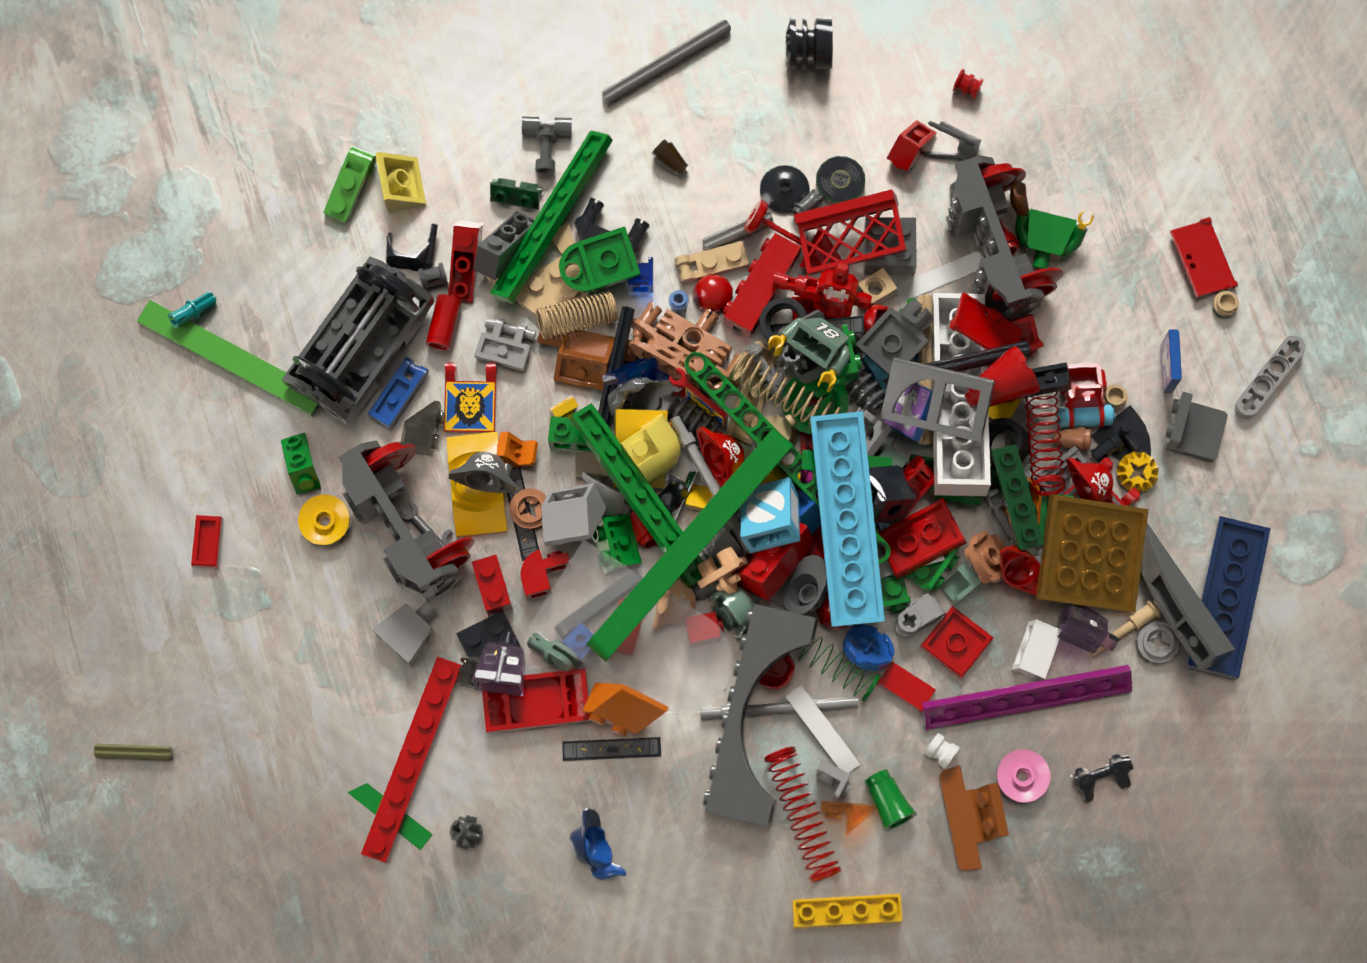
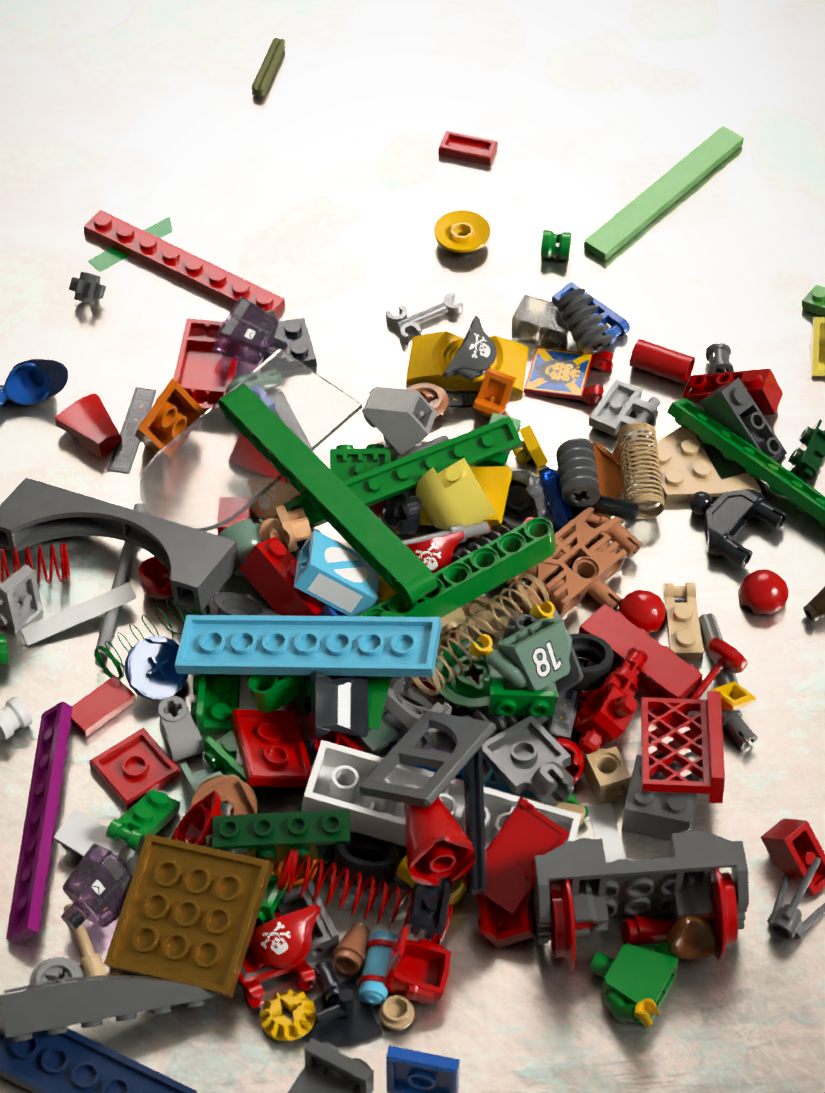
camera: 100 degrees right, 25 degrees down
teal axle [168,292,217,328] -> none
green bracket [281,433,321,495] -> none
dark grey piece [282,256,434,426] -> none
dark grey piece [338,440,475,603] -> none
light grey torso [372,601,437,667] -> none
black helmet [386,224,438,271] -> none
red brick [471,554,513,617] -> none
red brick [520,549,572,601] -> none
green plate [559,226,641,293] -> none
clear blue panel [628,257,654,293] -> none
medium blue pin [669,290,689,315] -> none
black dish [760,165,810,214] -> none
black tile [816,156,866,204] -> none
none -> red slope [54,393,122,459]
none -> green plate [106,789,181,852]
none -> green wheel [540,229,572,260]
none -> dark grey piece [556,438,600,508]
none -> dark grey piece [557,288,613,354]
none -> yellow slope [711,681,756,711]
none -> red hair [737,569,789,615]

